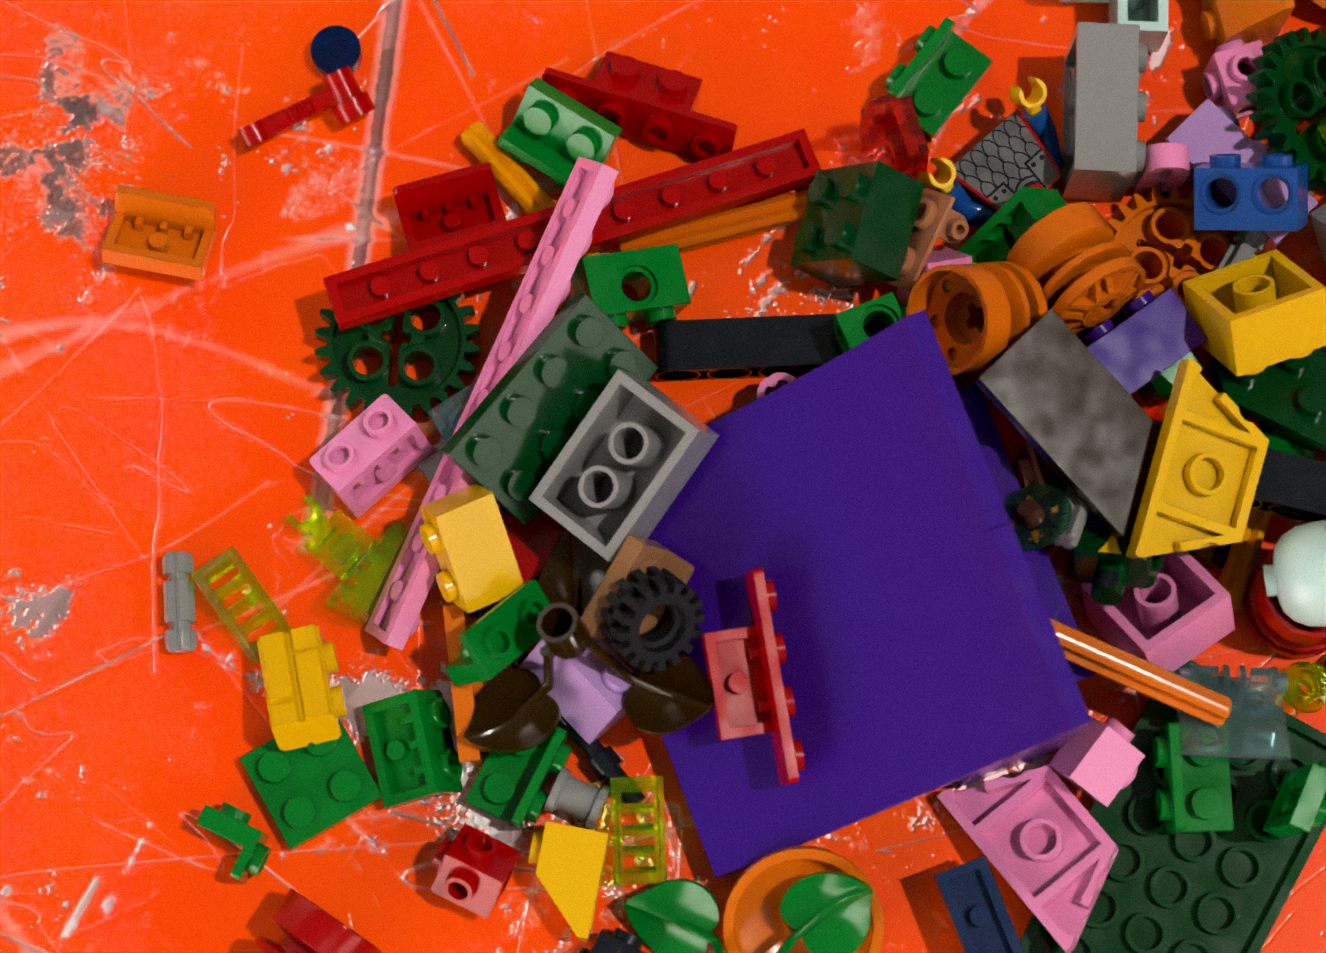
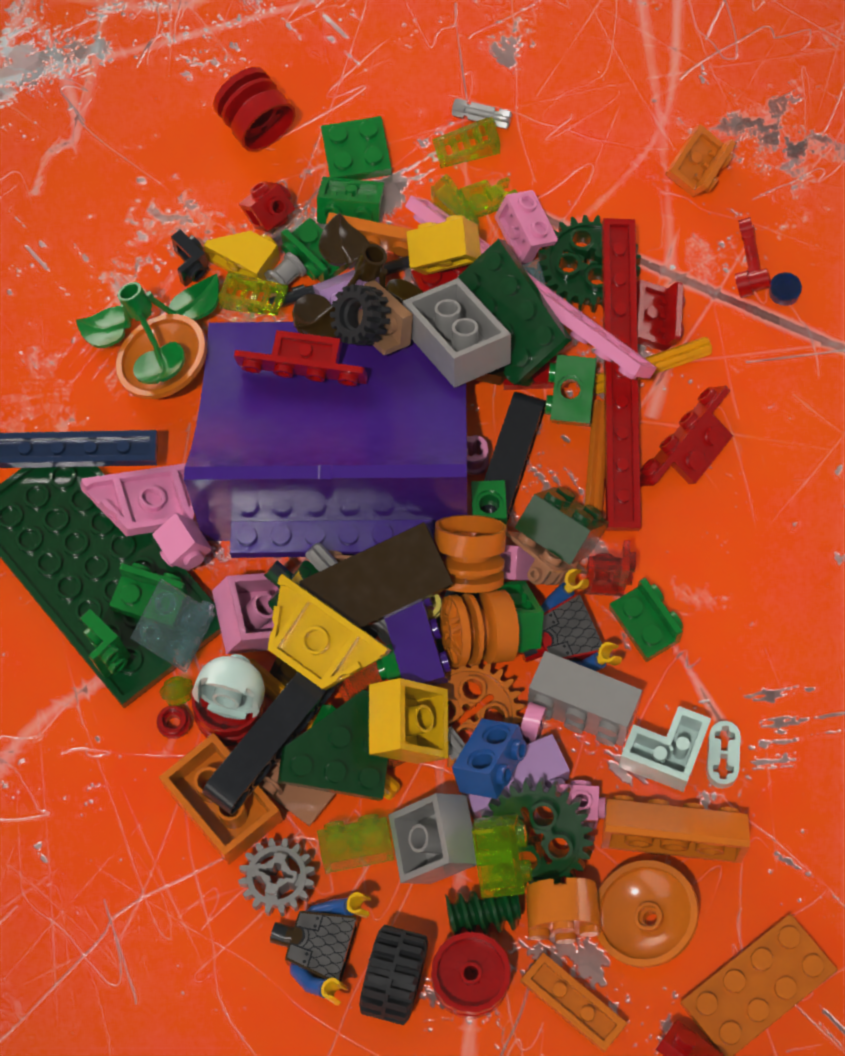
camera: 115 degrees right, 10 degrees down
green bracket [196,802,271,883] -> none
yellow brick [257,624,348,752] -> none
green bracket [444,580,550,686] -> none
green bracket [497,77,623,188] -> none
piece [1003,484,1072,551] -> none
orange axle [1050,618,1232,726] -> none

